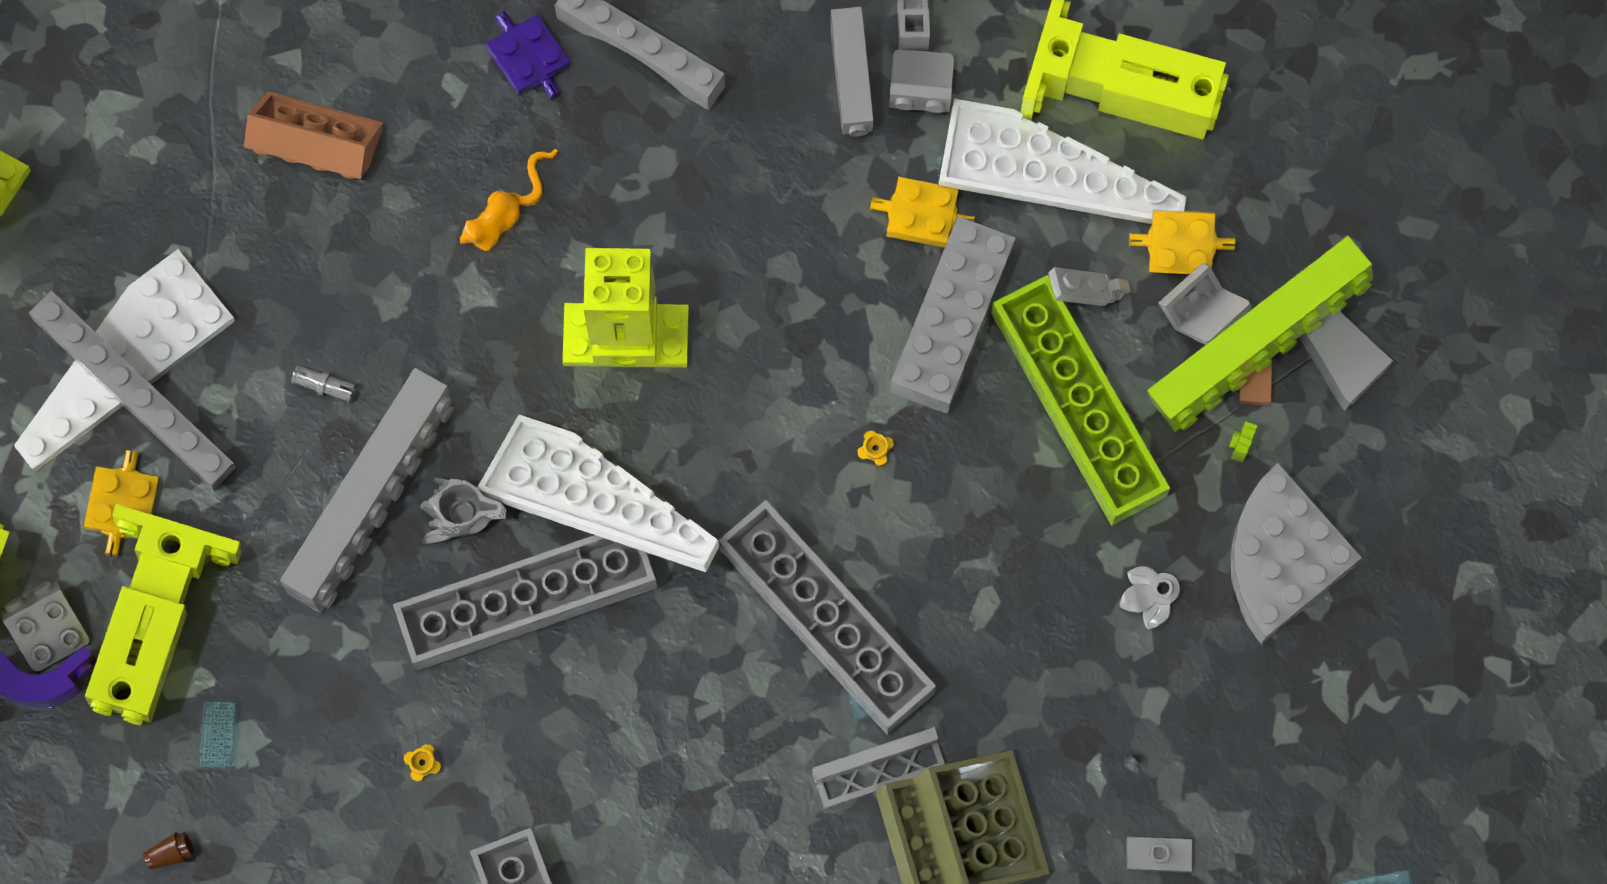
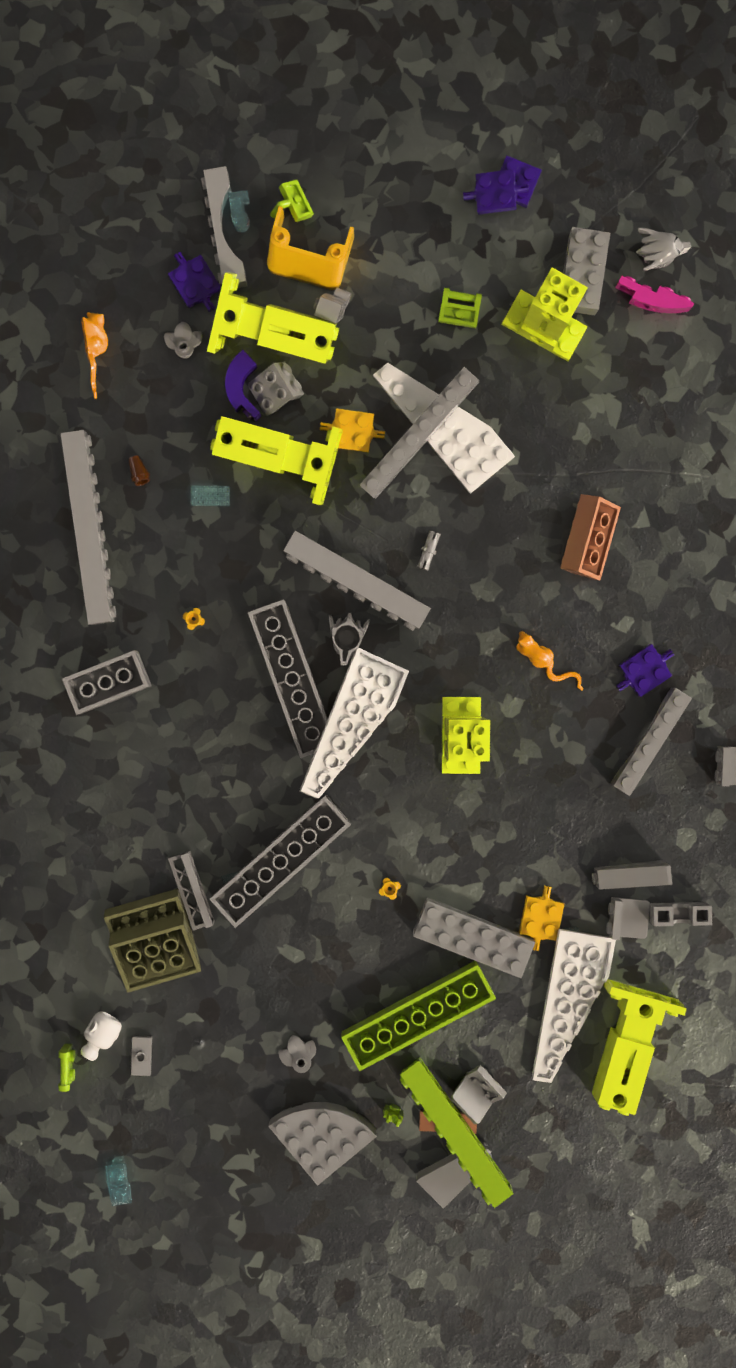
camera: 90 degrees right, 15 degrees up
light grey hinge [1048,267,1131,306] -> none
yellow plate [1129,209,1235,274] -> none

